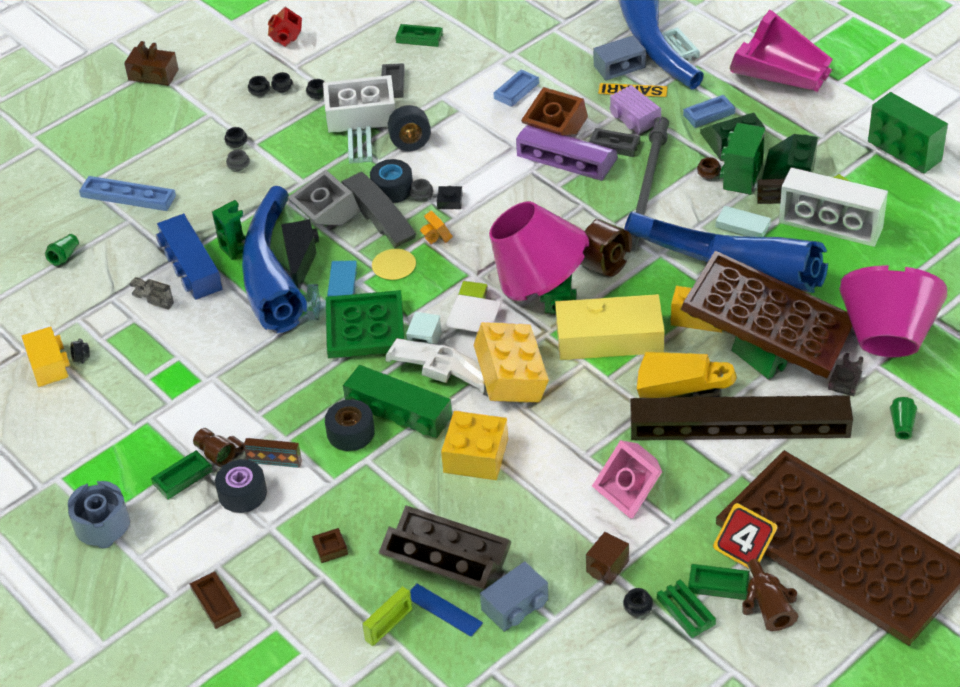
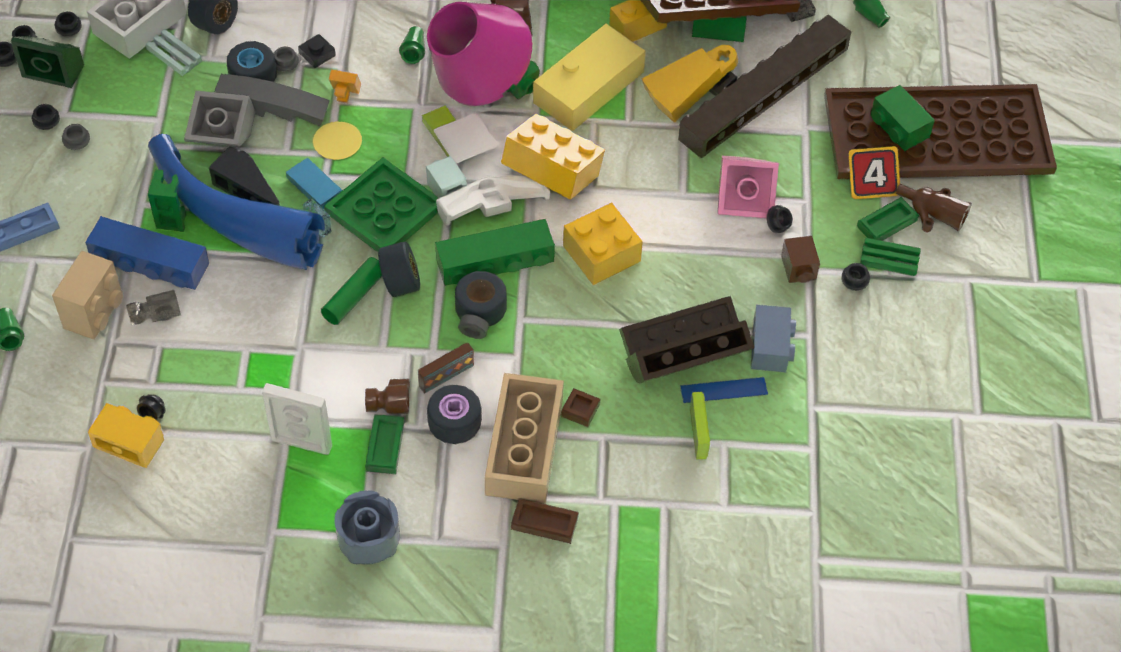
camera: 50 degrees left, 10 degrees up
none -> dark green slope [11,36,84,88]
none -> tan brick [52,251,123,339]
none -> white tile [262,383,332,455]
none -> green piece [321,257,382,325]
none -> black wheel [378,242,420,297]
none -> dark grey tile [458,314,489,339]
none -> tan brick [485,373,564,504]
none -> black plate [766,205,793,233]
none -> green brick [870,85,935,151]

